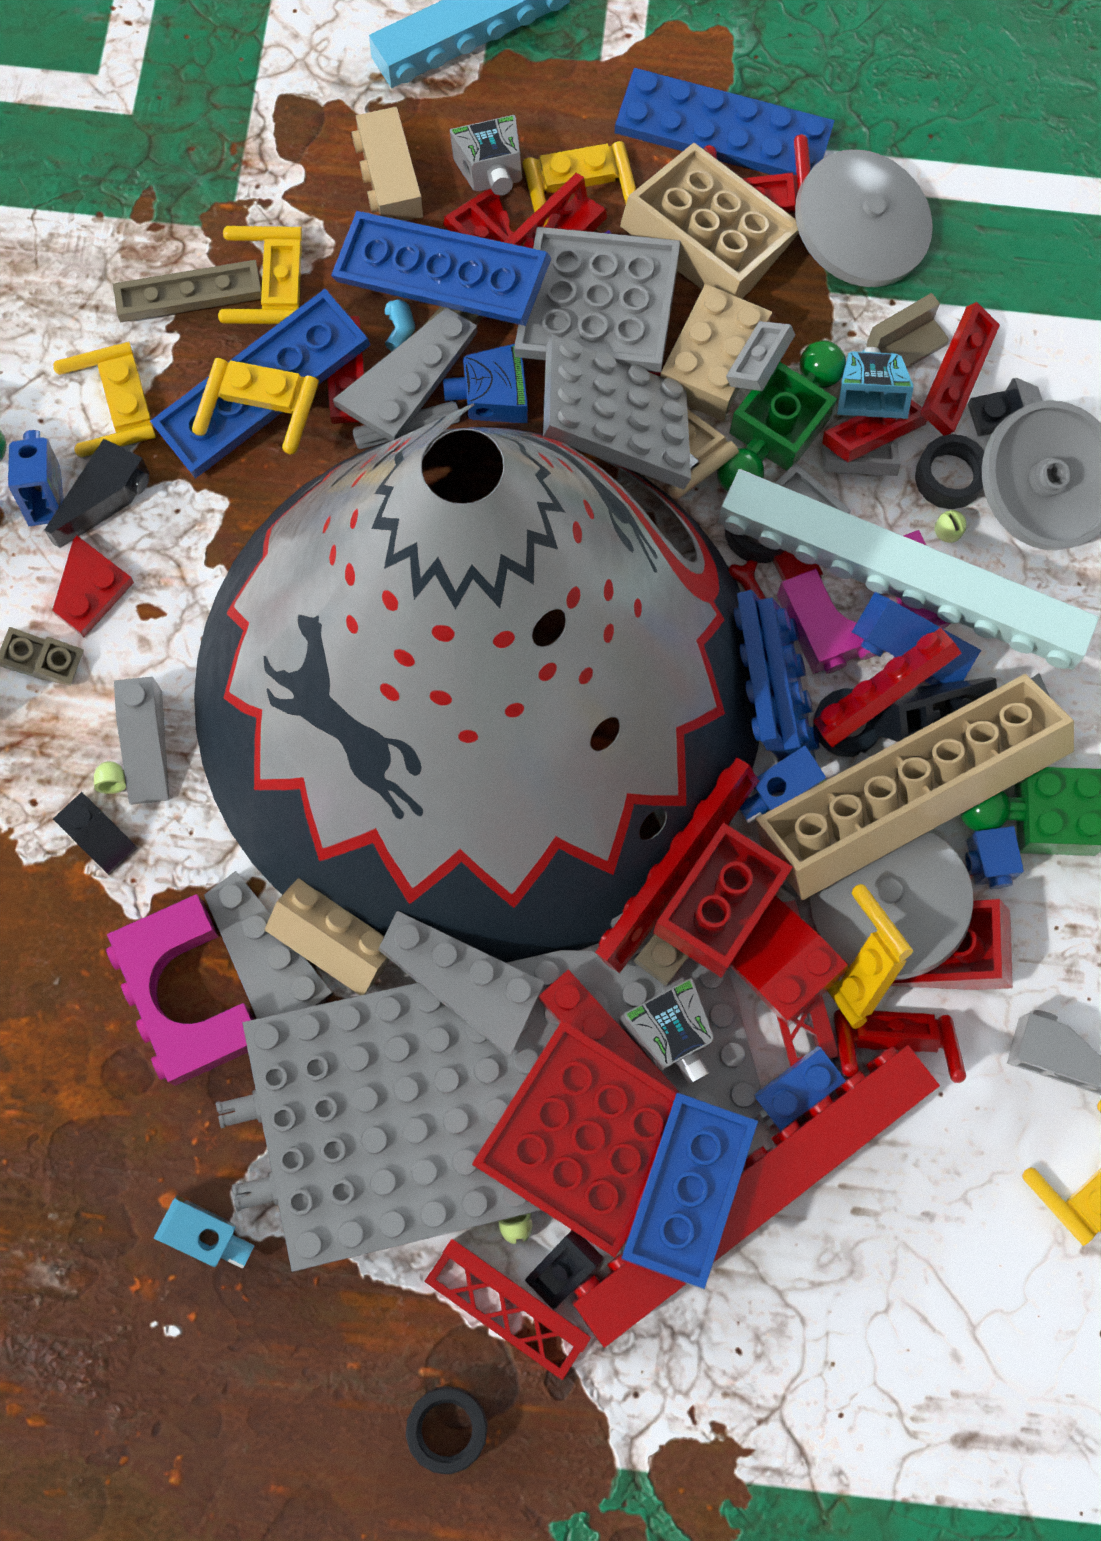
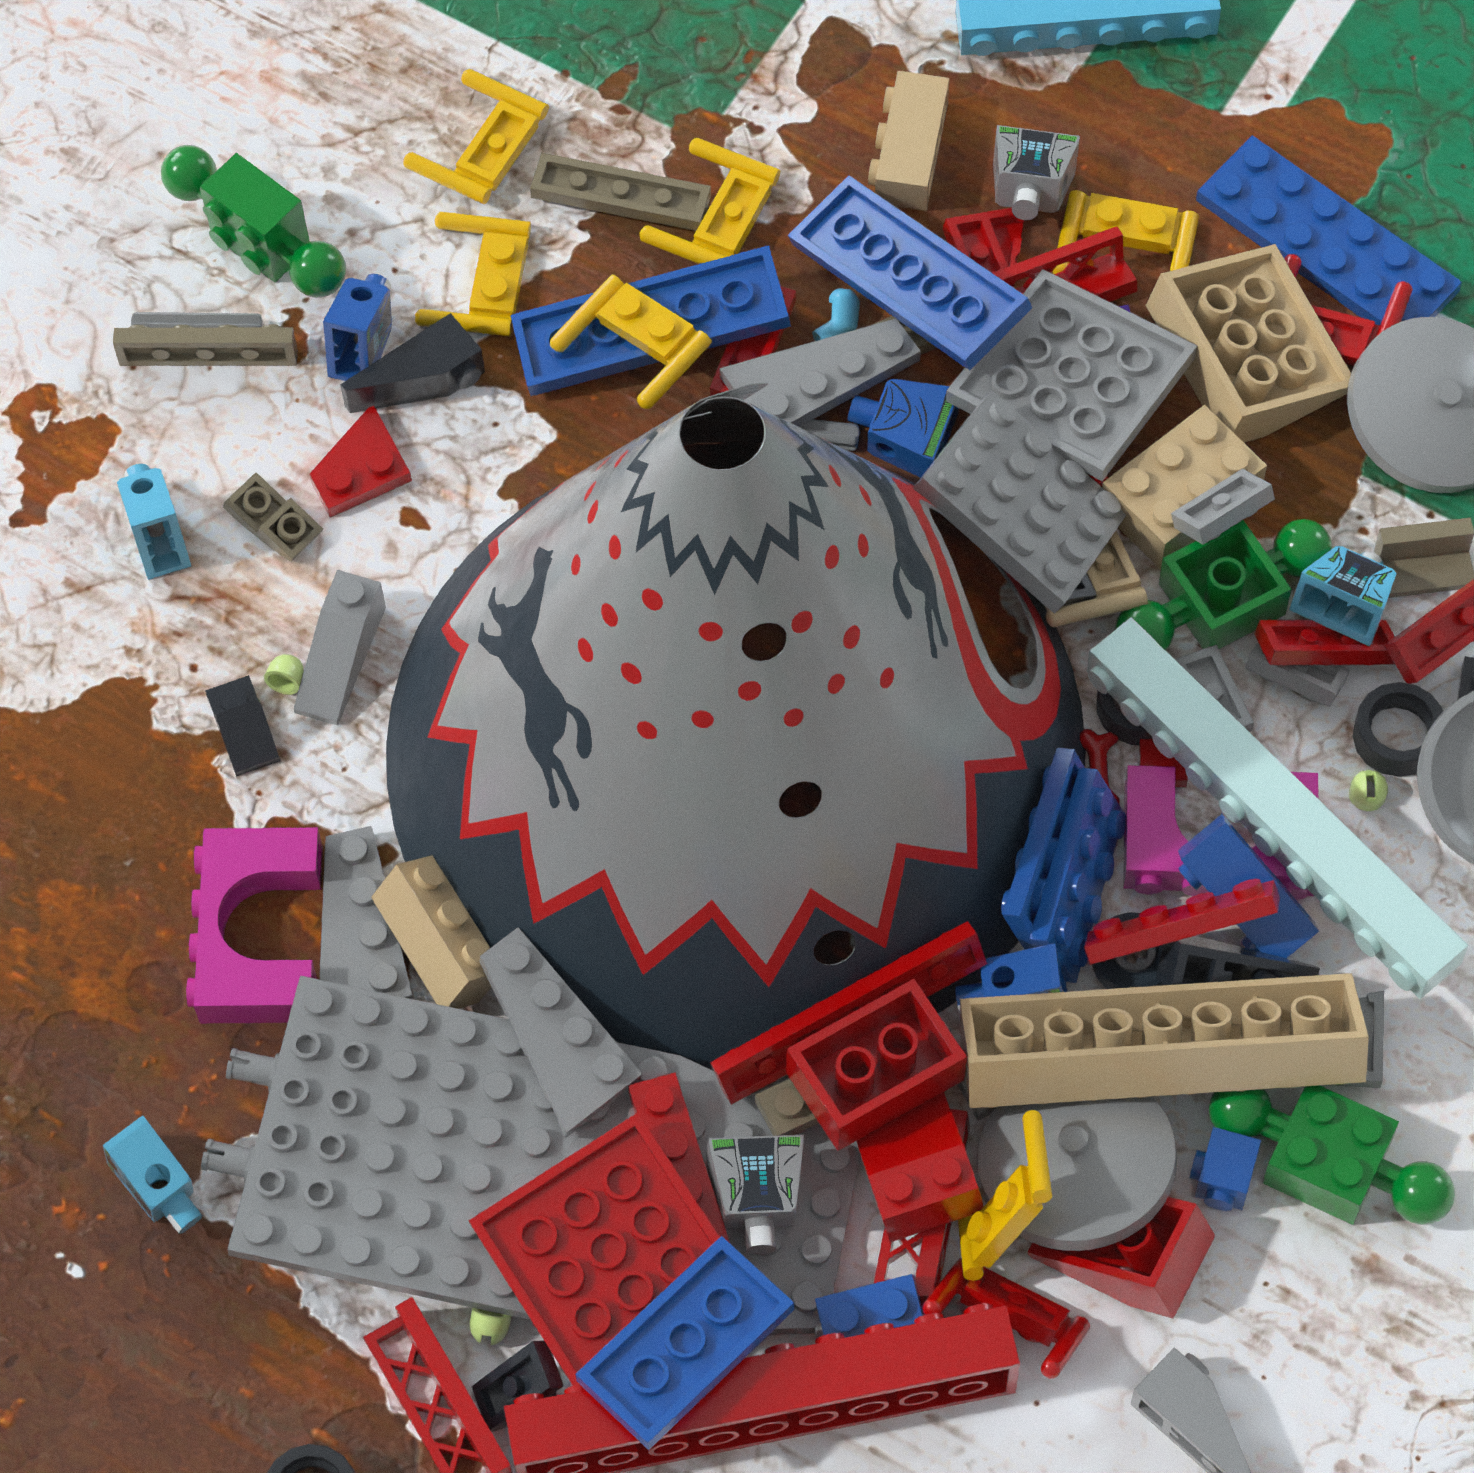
camera: 30 degrees right, 10 degrees down
none -> yellow plate [403,69,549,204]

